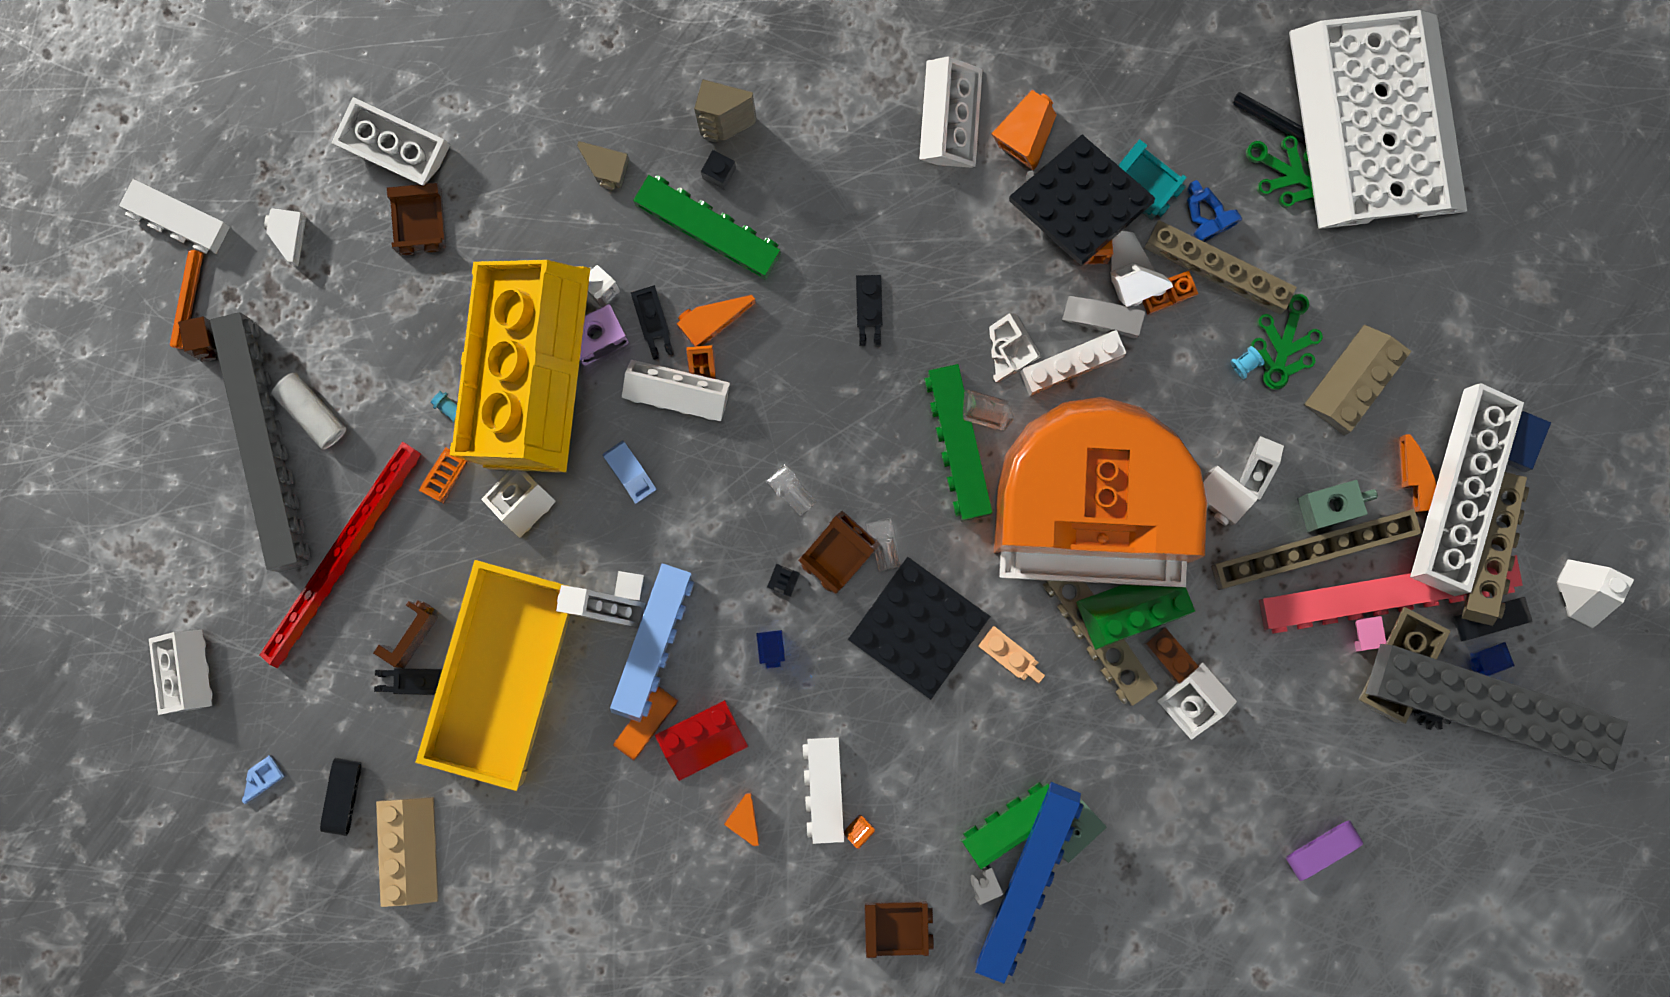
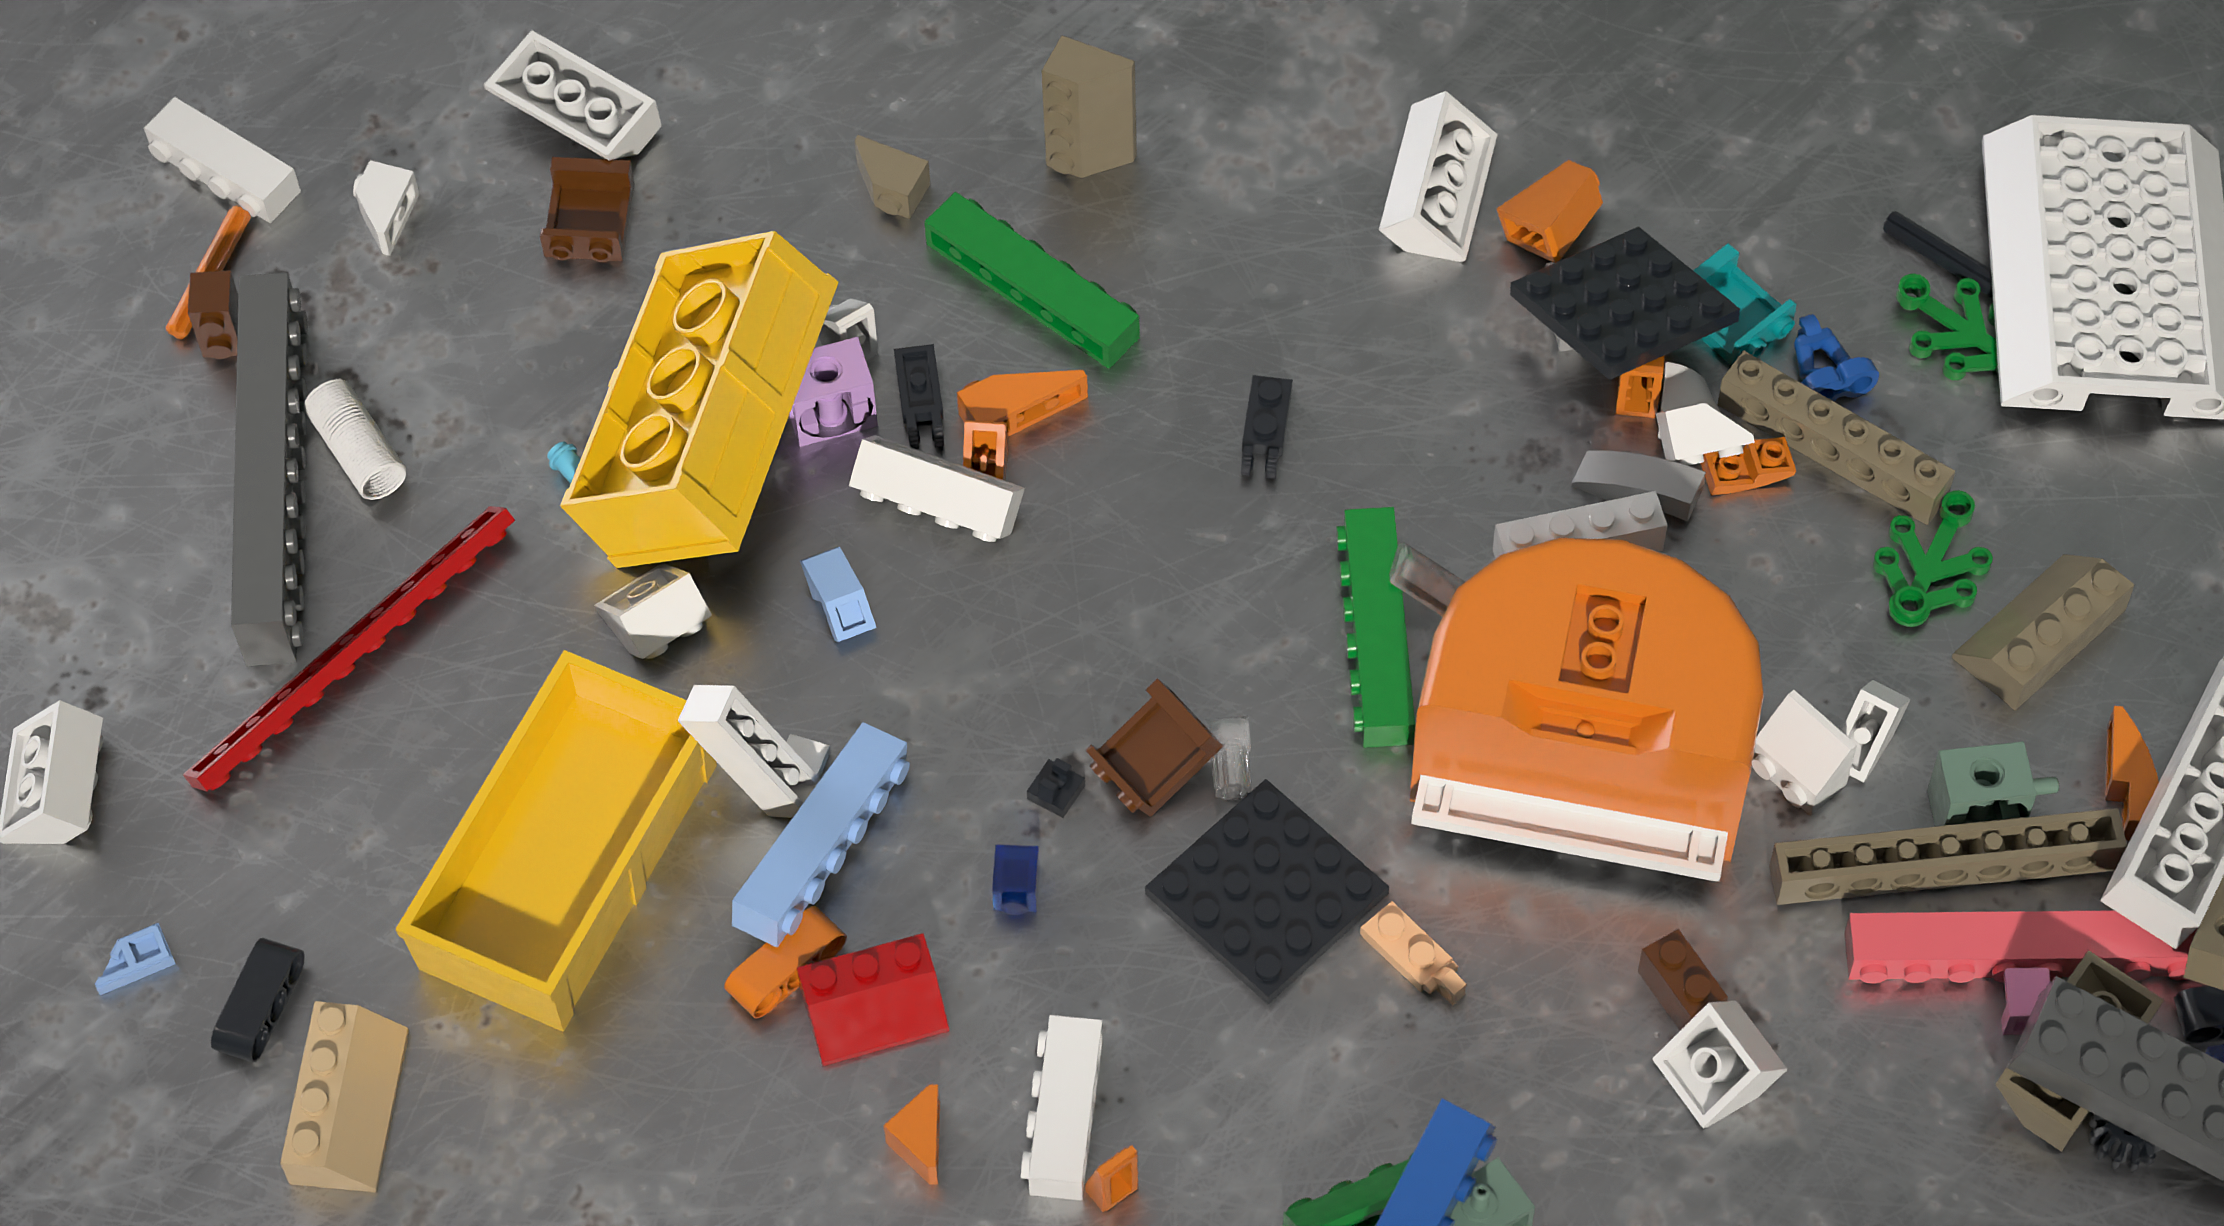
camera: 10 degrees right, 25 degrees down
reddish brown panel [373,600,438,668] -> none
black hinge [374,668,442,695] -> none
orange slope [419,447,468,504] -> none
black brick [701,150,736,190] -> none
clear piece [766,464,817,516] -> none
white slope [989,313,1042,382] -> none
dark tan brick [1042,580,1158,706] -> none
green slope [1076,585,1196,650] -> none
medium azure bush [1230,346,1265,379] -> none

